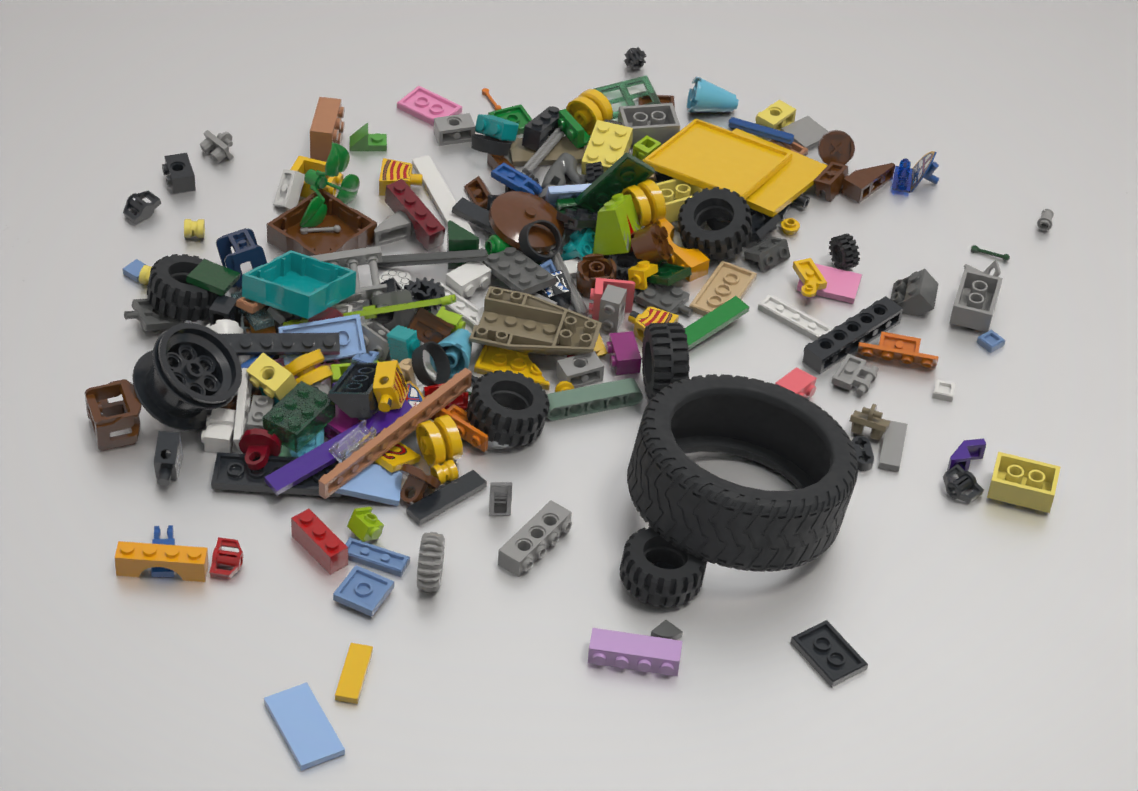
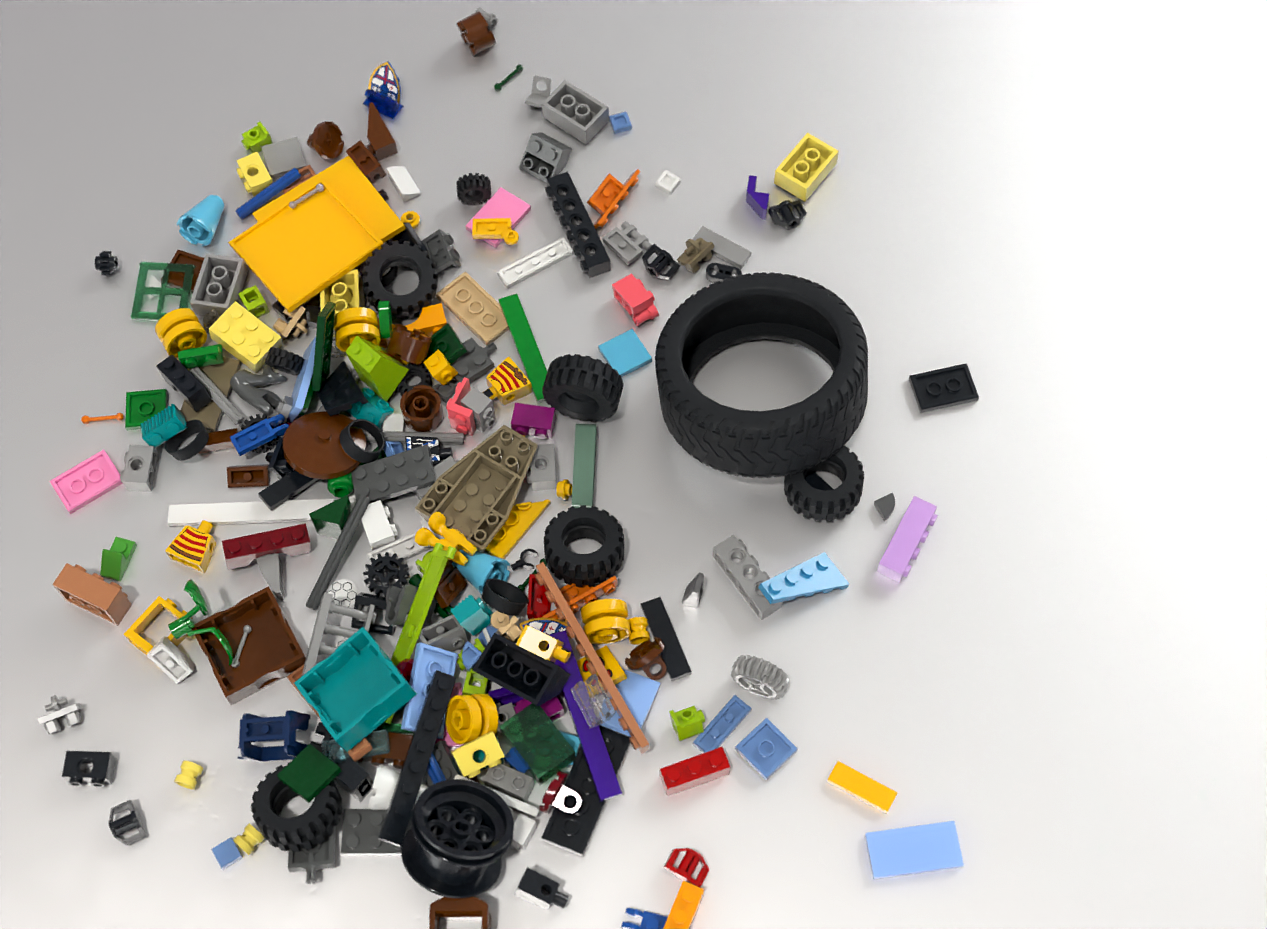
camera: 65 degrees left, 20 degrees up
none -> lime brick [241,121,272,154]
none -> light grey hinge [289,184,324,209]
none -> green beam [378,301,392,338]
none -> white slope [386,166,421,202]
none -> yellow piece [414,512,477,566]
none -> reddish brown brick [456,12,496,56]
none -> black piece [642,243,680,280]
none -> wing [758,552,849,604]

